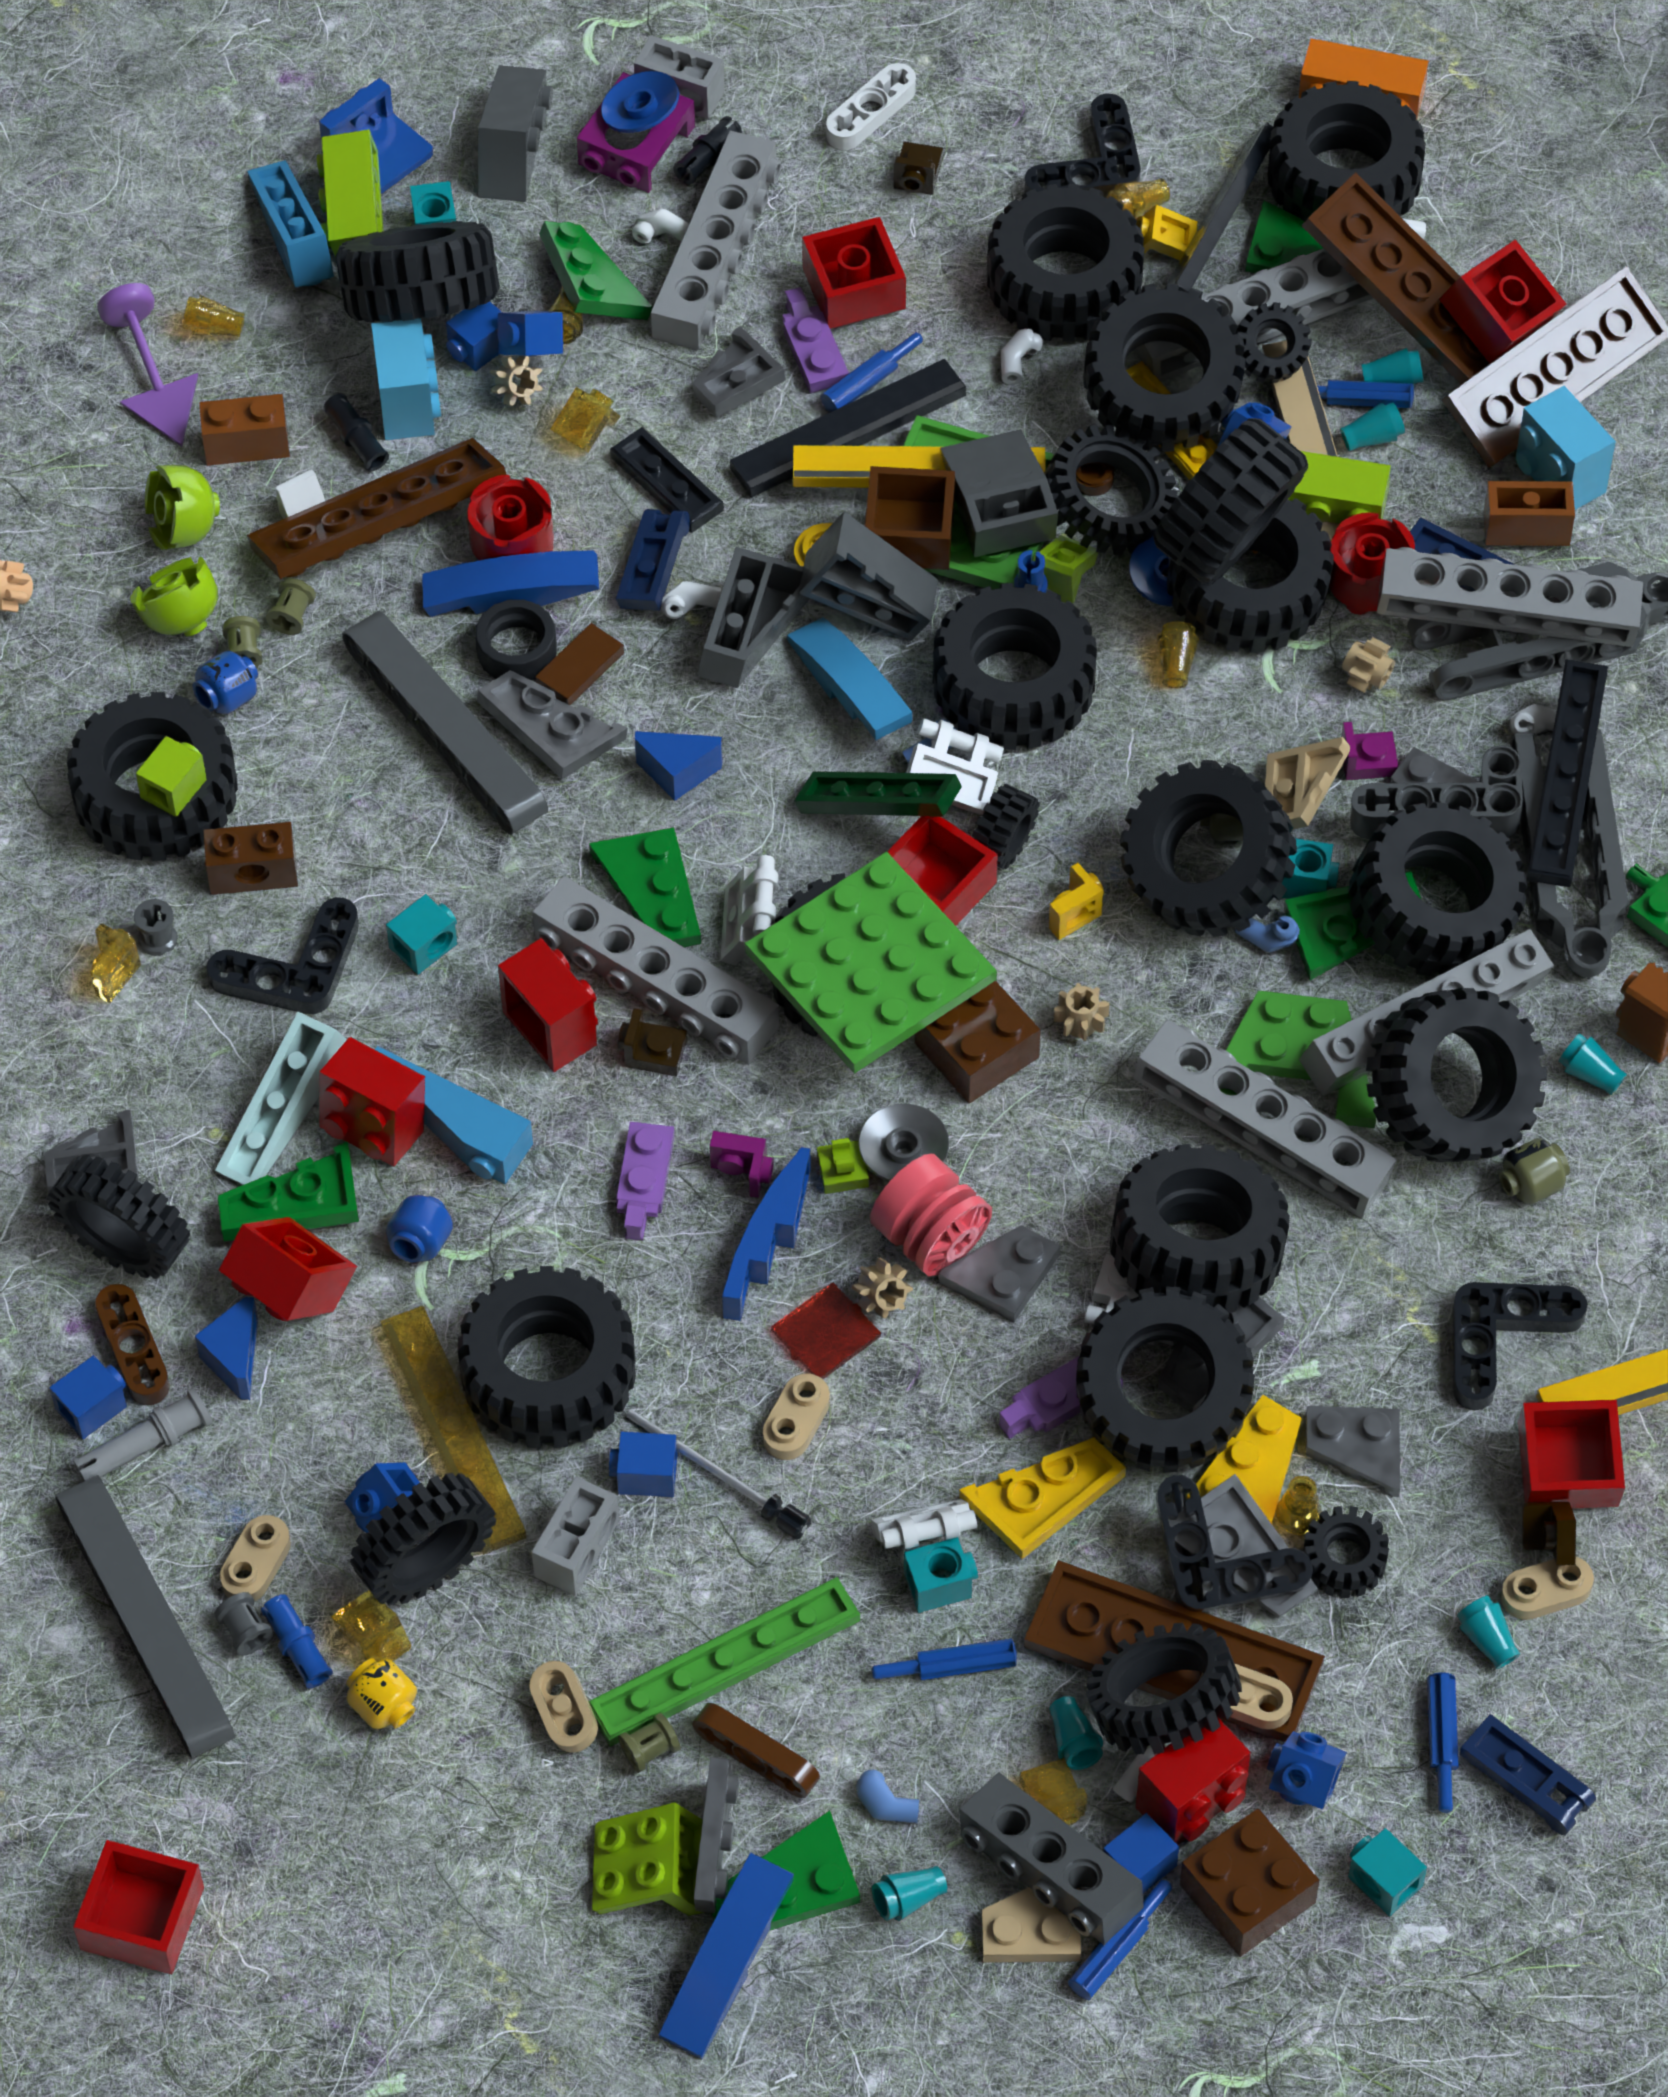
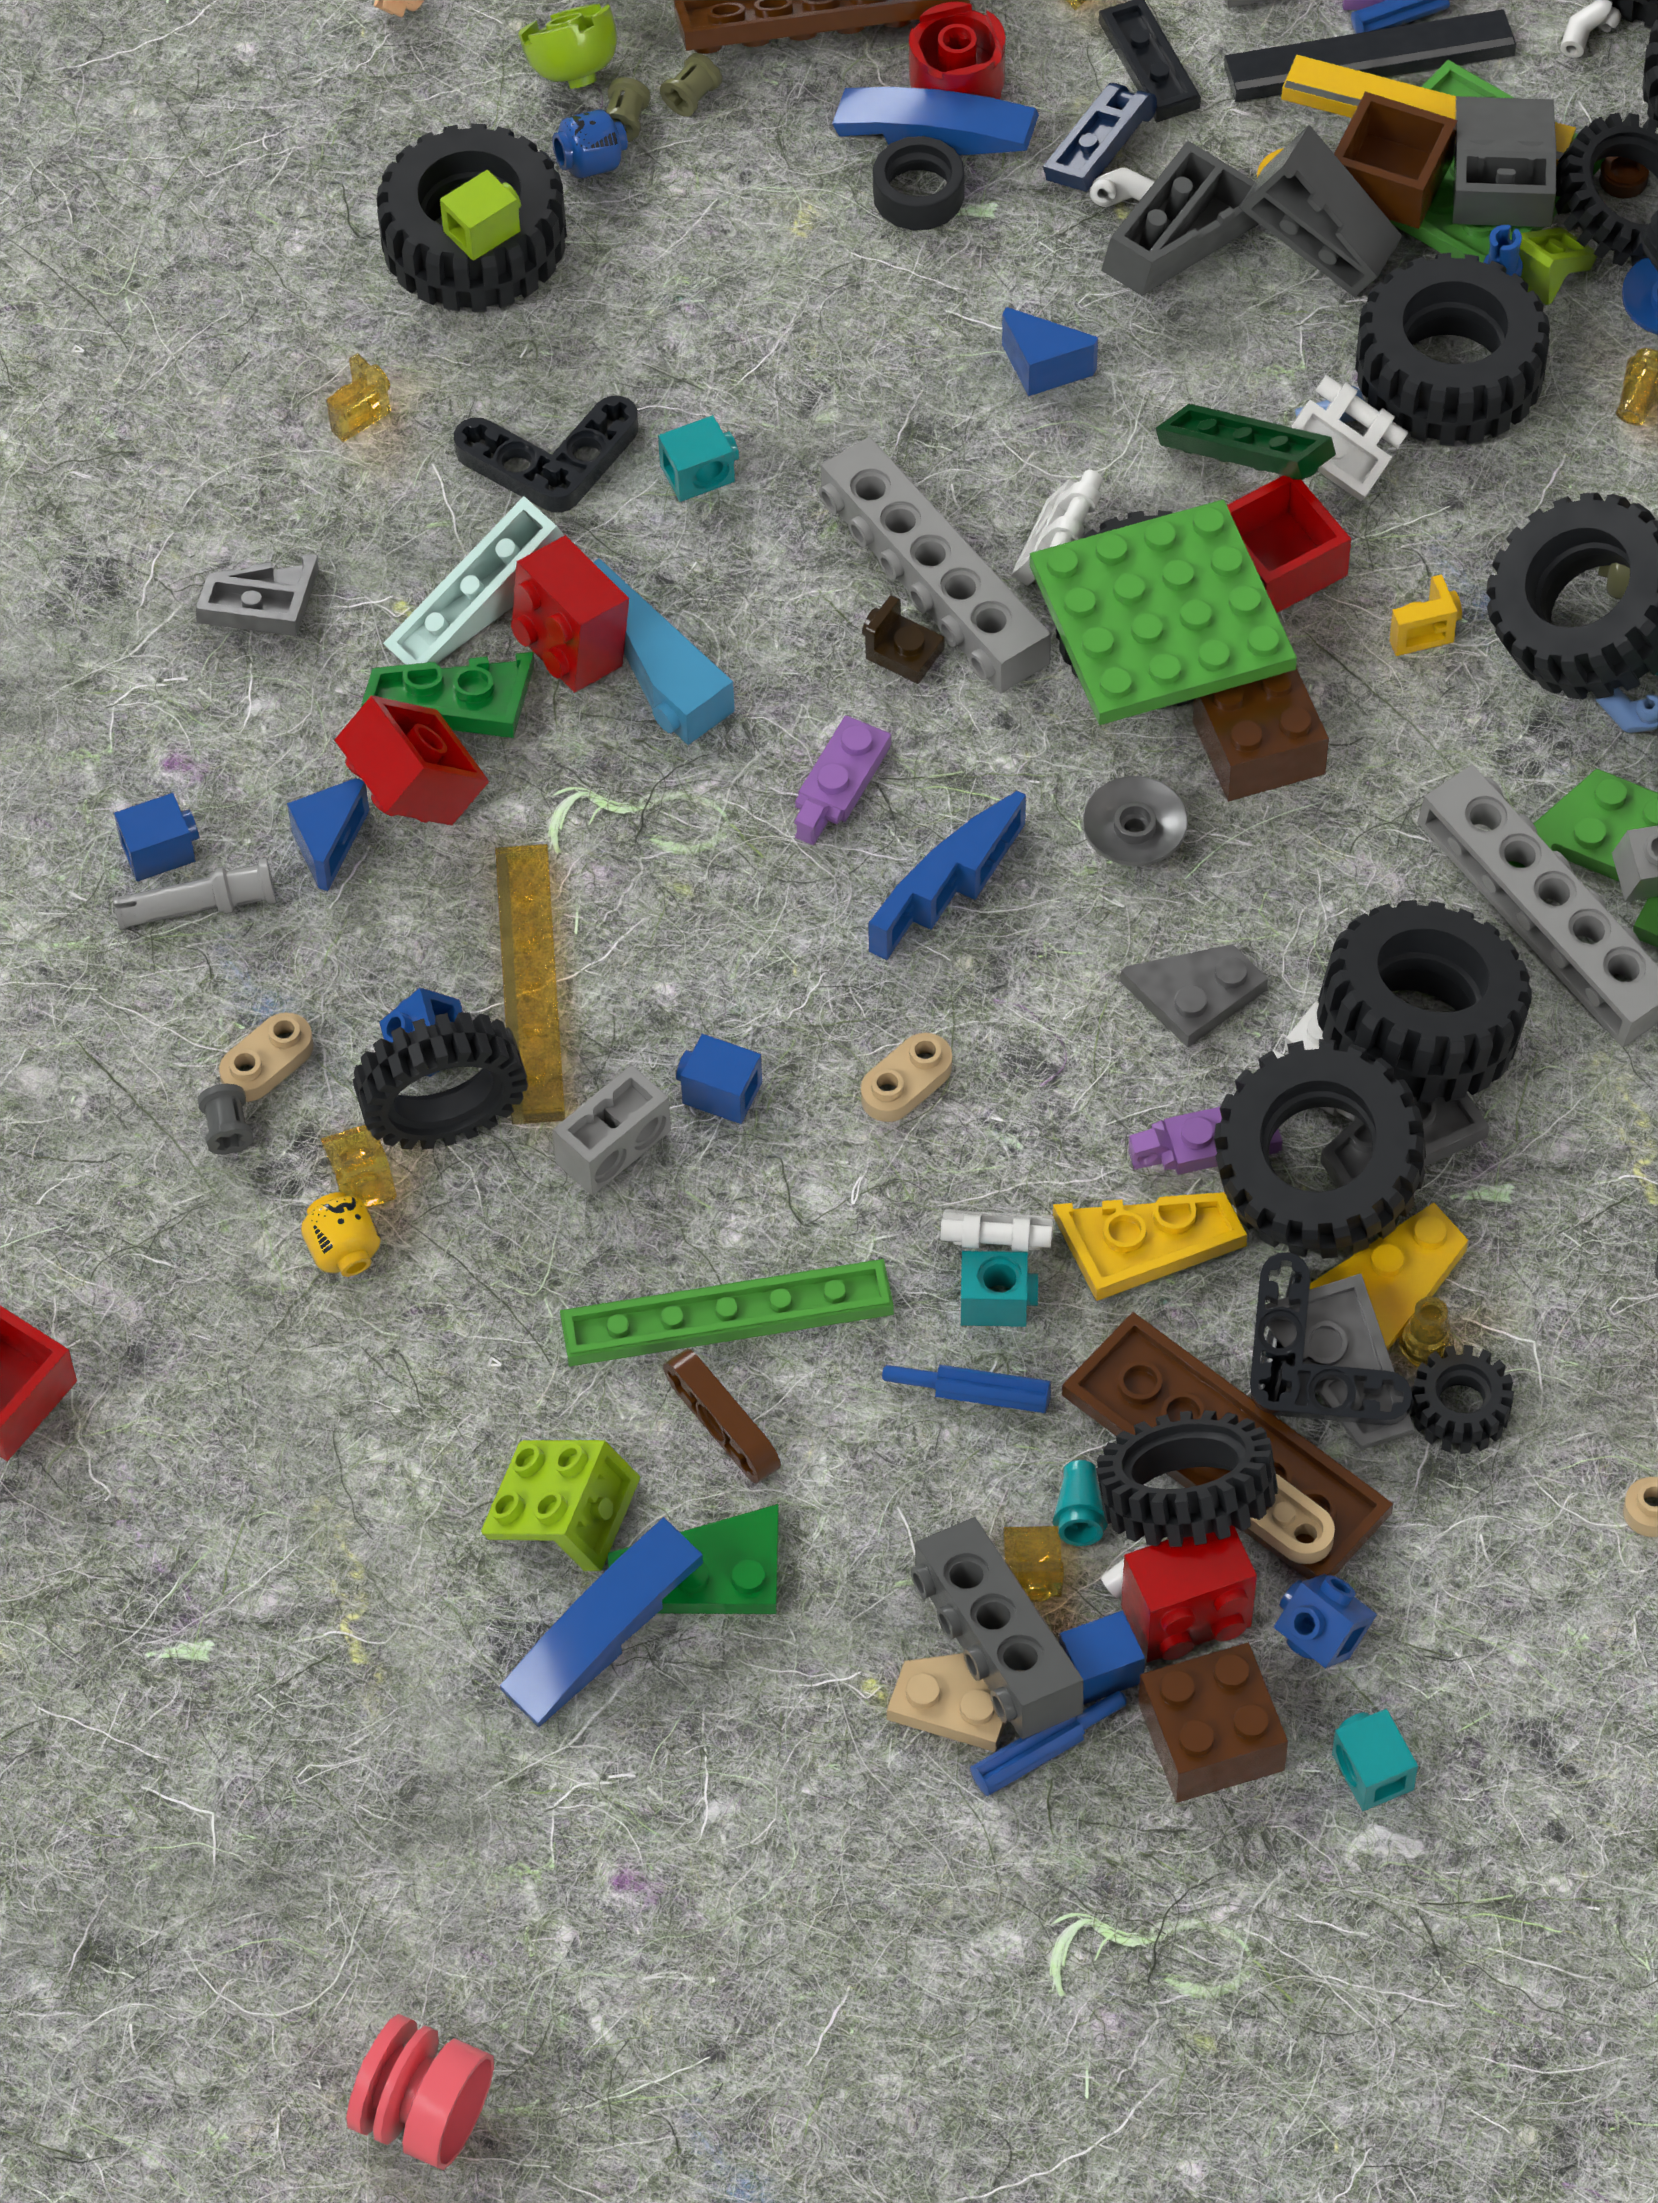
camera: 20 degrees right, 0 degrees up
black tyre [47,1155,190,1279] -> none
dark grey beam [55,1475,235,1759] -> none
reddish brown beam [95,1284,170,1405] -> none
dark grey bush [134,899,178,956] -> none
reddish brown brick [204,822,298,895] -> none
blue pin [261,1594,333,1689] -> none
dark grey beam [342,611,548,835] -> none
blue head [386,1195,453,1263] -> none
black tyre [457,1266,636,1449] -> none
flat silver wing [477,670,628,779] -> none
red piece [498,938,598,1072] -> none
tan plate [529,1661,598,1753] -> none
reddish brown tile [535,623,624,705] -> none
green wing [589,827,701,947] -> none
olive bush [618,1712,681,1773] -> none
piece [626,1409,811,1540] -> none
flat silver wing [694,1757,739,1913] -> none
magenta bracket [709,1131,774,1198] -> none
clear red piece [771,1282,881,1379] -> none
dark azure slope [787,617,912,741] -> none
lime tile [817,1138,869,1194] -> none
tan gear [852,1258,913,1318] -> none
medium blue arm [856,1769,919,1823] -> none
coral wheel [870,1154,992,1277] -> none
teal cone [872,1866,948,1921] -> none
black tyre [972,783,1040,869] -> none
tan gear [1054,983,1110,1041] -> none
flat silver wing [1306,1406,1400,1497] -> none
blue axle [1427,1672,1459,1813] -> none
teal cone [1457,1595,1520,1669] -> none
dark blue plate [1459,1714,1596,1835] -> none

